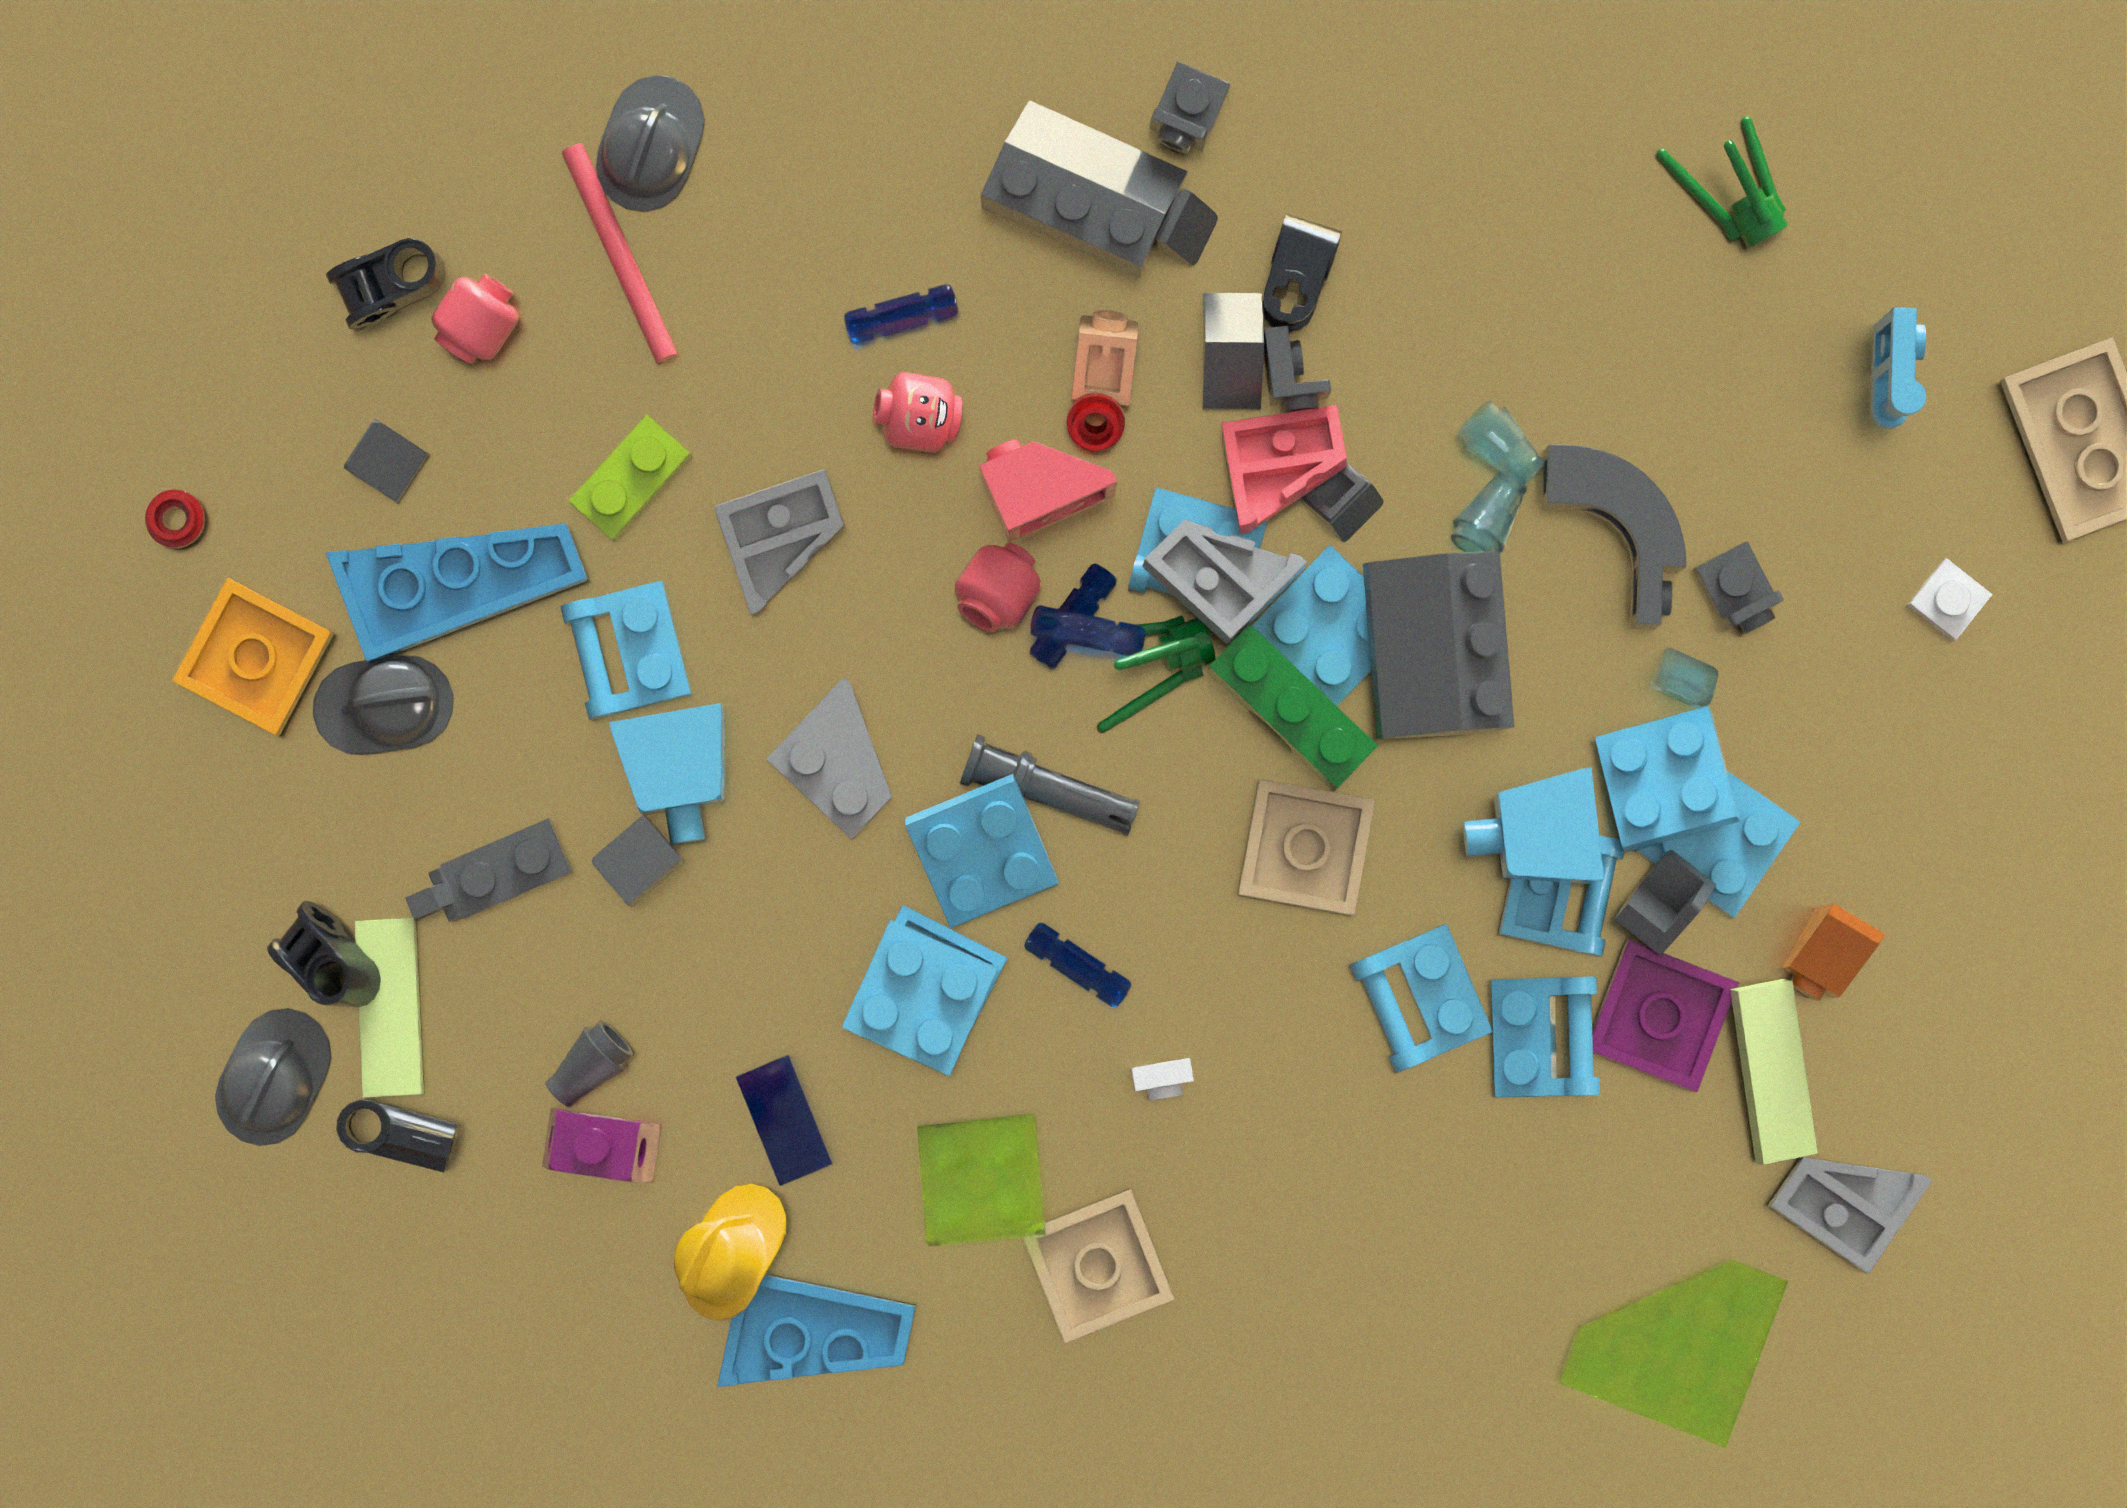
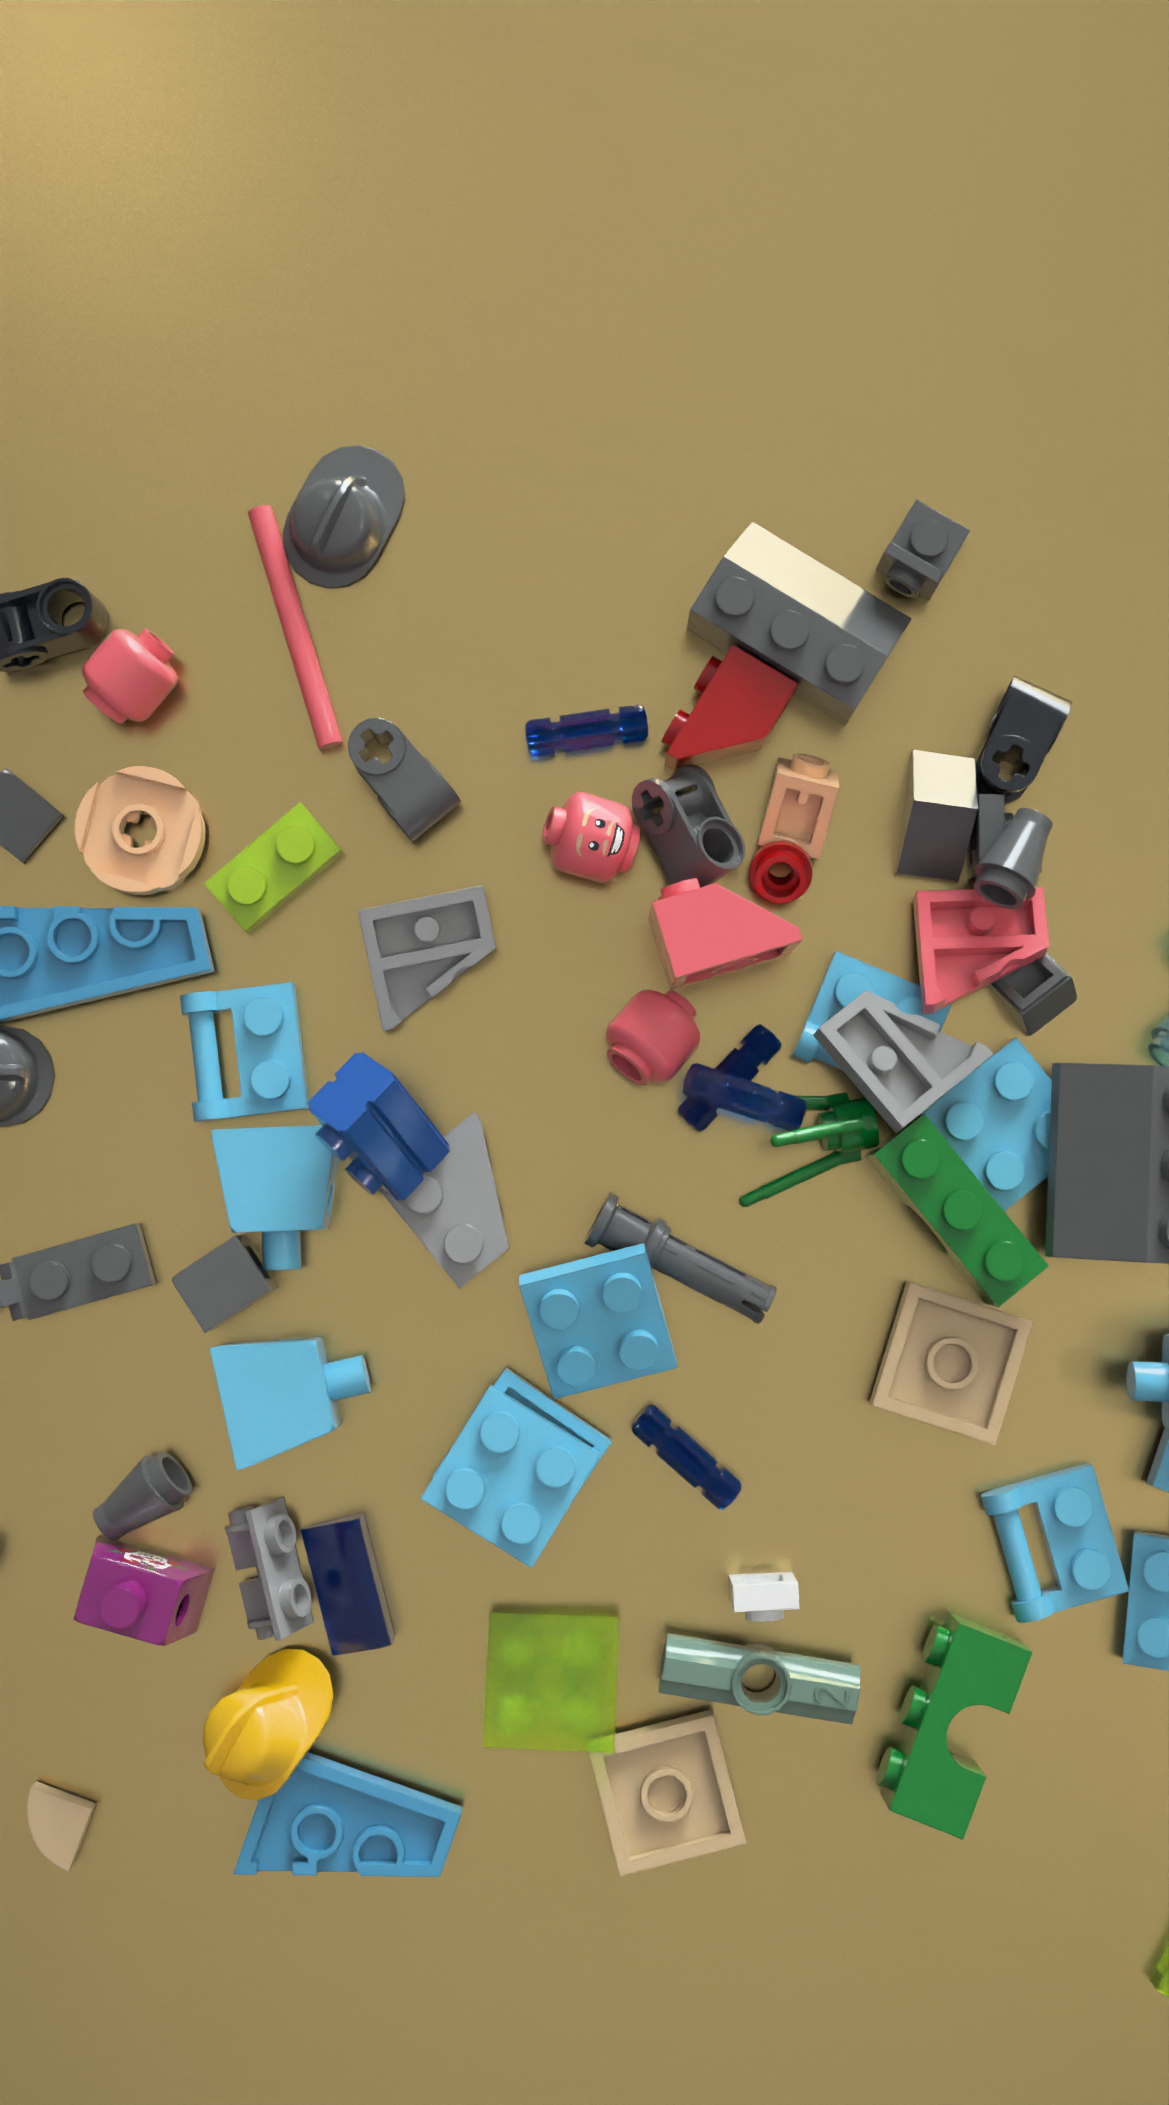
camera: 10 degrees right, 0 degrees up
dark grey slope [1155,188,1218,266] -> none
none -> tan tile [27,1781,97,1872]
none -> light nougat plate [74,766,206,895]
none -> medium azure torso [210,1337,371,1470]
none -> light grey hinge [224,1497,313,1641]
none -> blue brick [308,1052,450,1201]
none -> dark grey piece [348,718,461,842]
none -> dark grey piece [632,764,745,888]
none -> sand green piece [658,1633,861,1725]
none -> red slope [661,644,798,771]
none -> green arch [877,1611,1033,1840]
none -> dark grey cone [974,808,1053,909]

